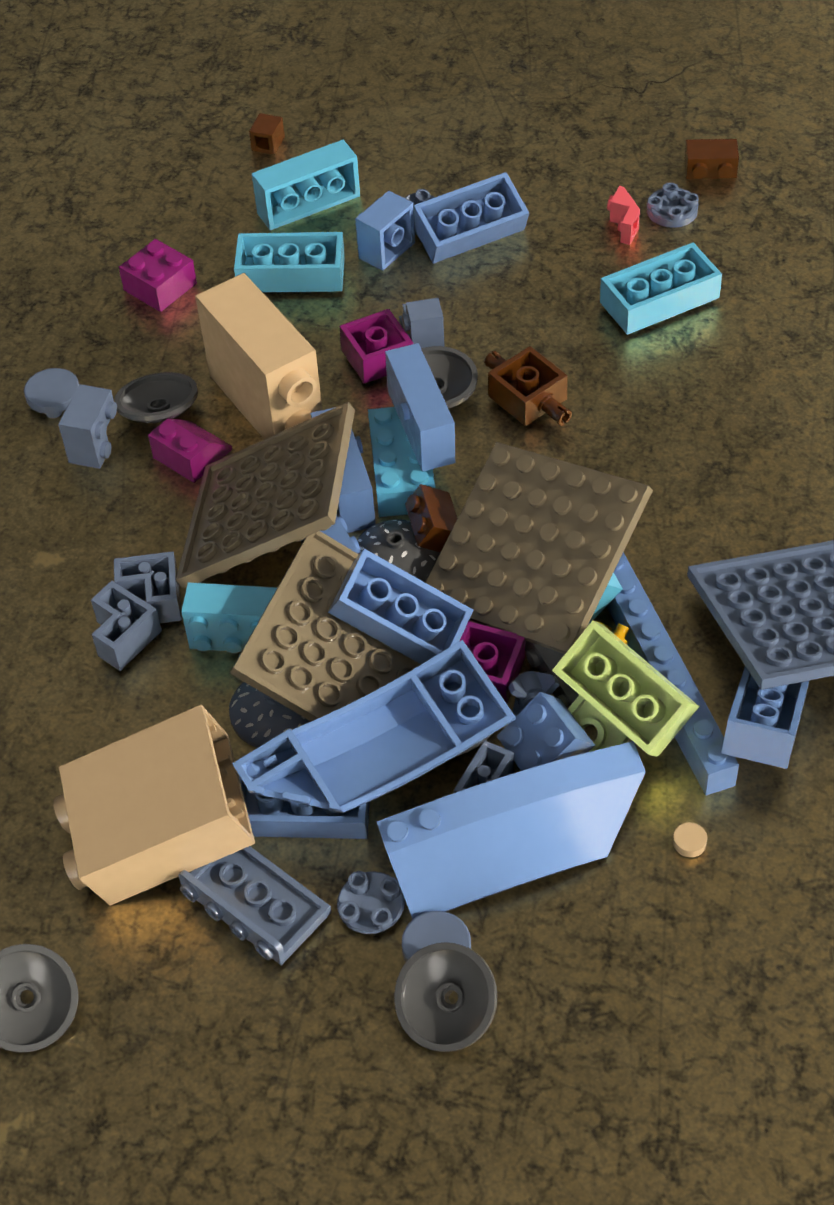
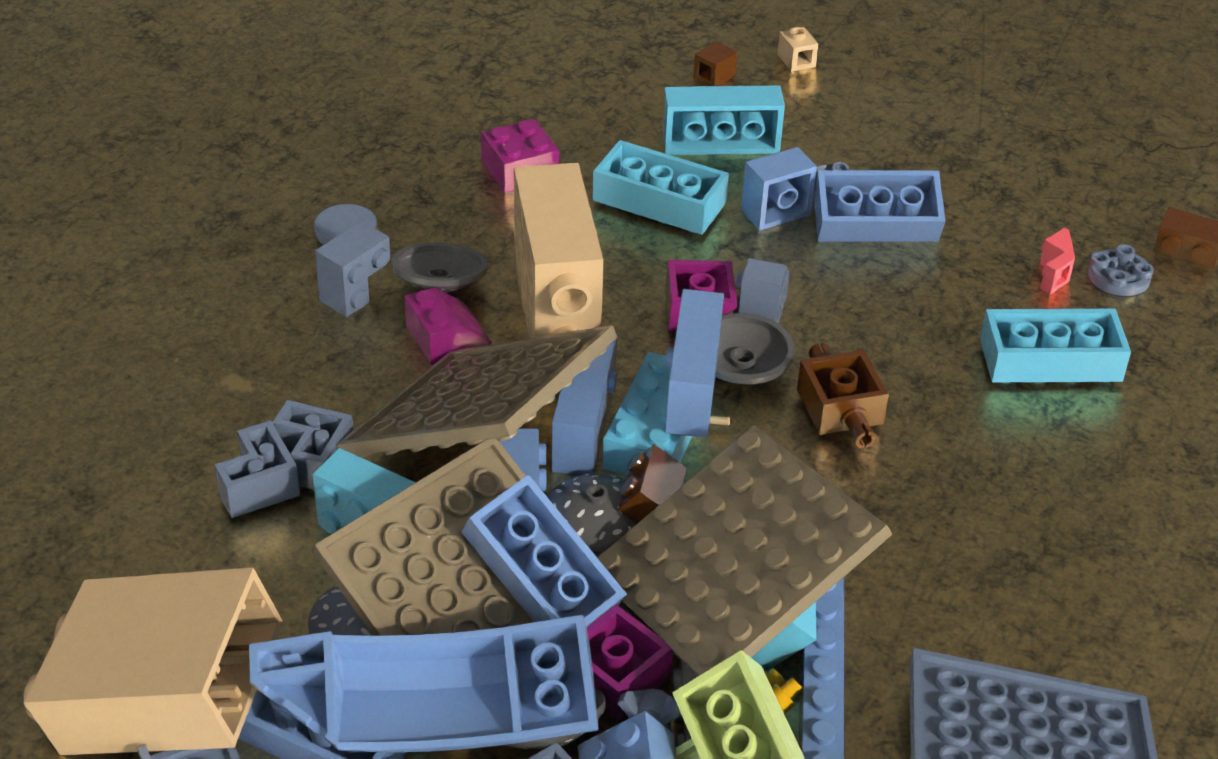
camera: 20 degrees right, 10 degrees down
none -> tan brick [777,27,818,72]

